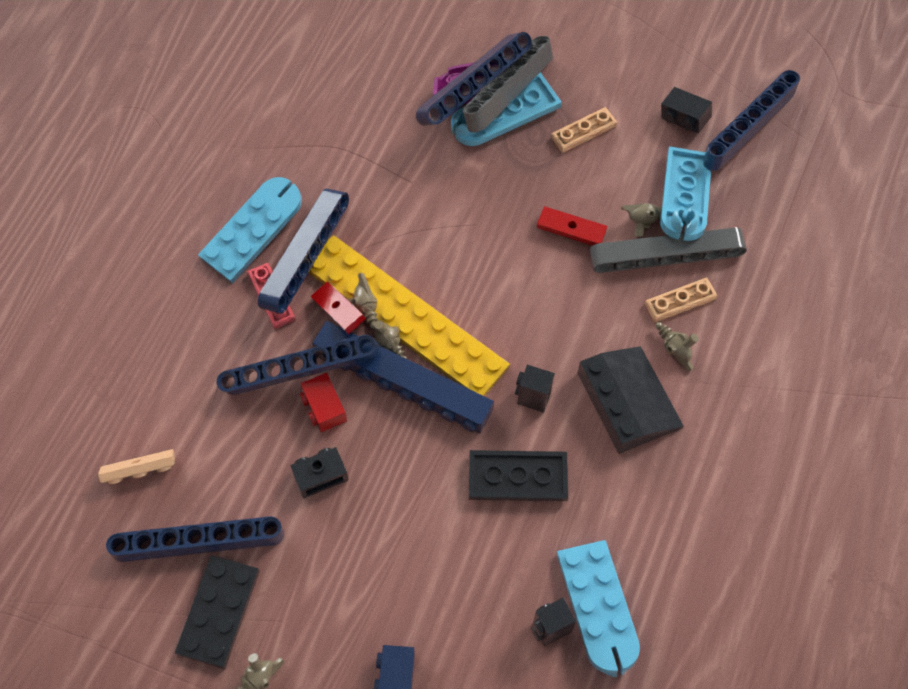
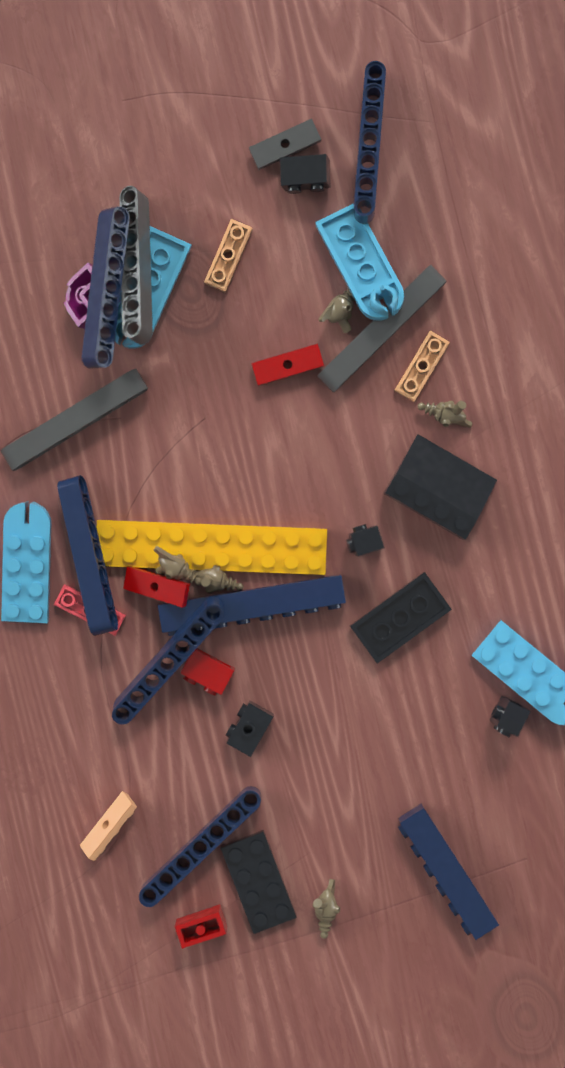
camera: 40 degrees left, 25 degrees up
none -> dark grey beam [1,369,148,471]
none -> red brick [175,904,227,949]
none -> dark grey tile [249,119,321,171]

